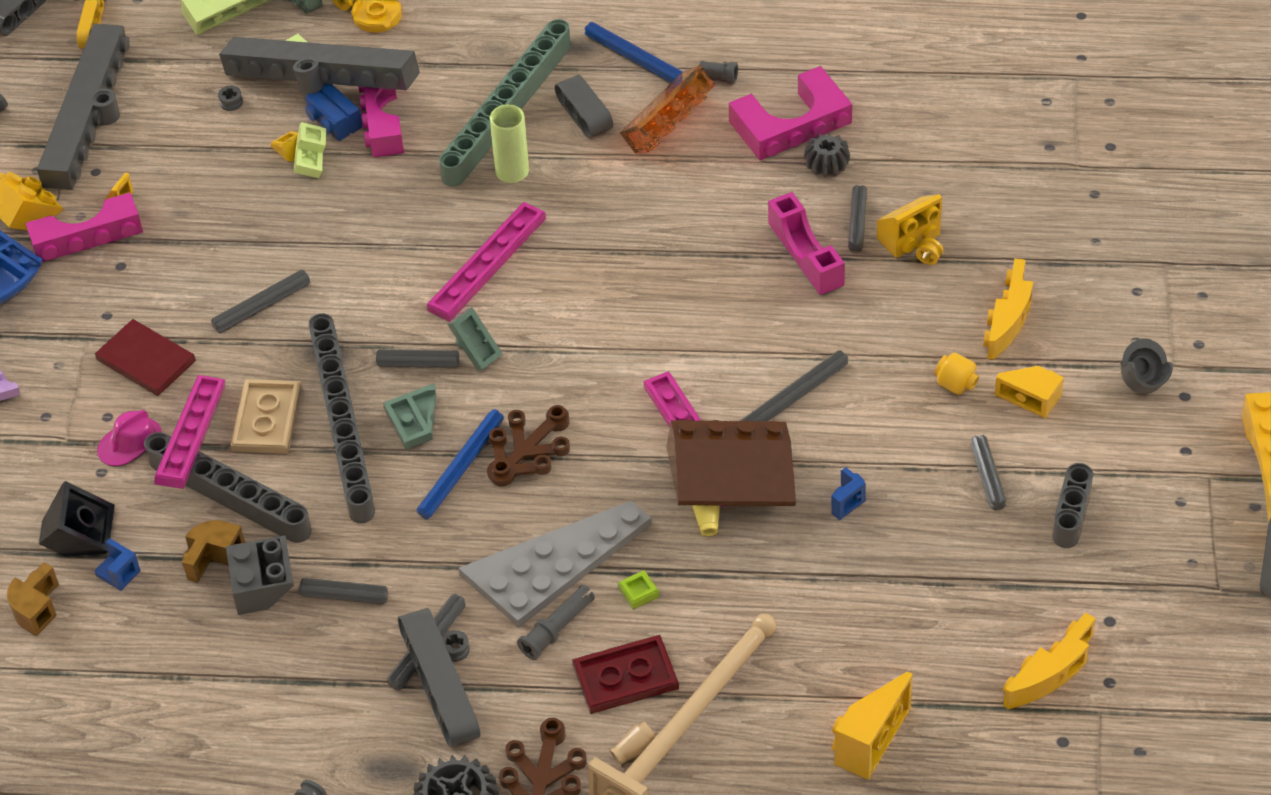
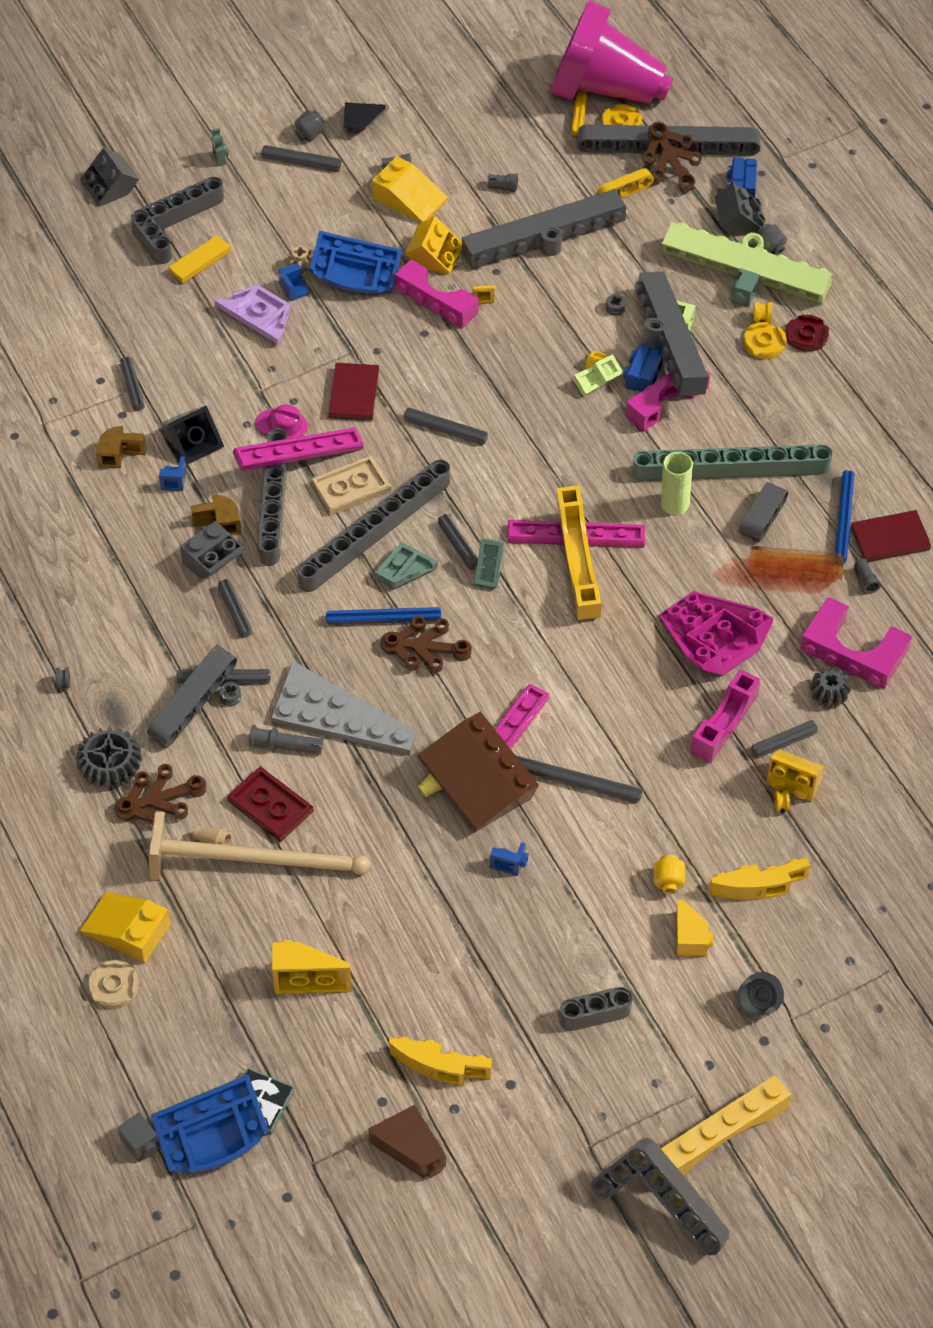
camera: 55 degrees right, 5 degrees up
lime tile [618,570,659,610] -> none
dark grey axle [971,435,1006,510] -> none
none -> reddish brown slope [368,1104,446,1178]
none -> yellow arch [556,485,601,620]
none -> dark pink wedge [659,591,773,675]
none -> dark red tile [851,510,931,562]

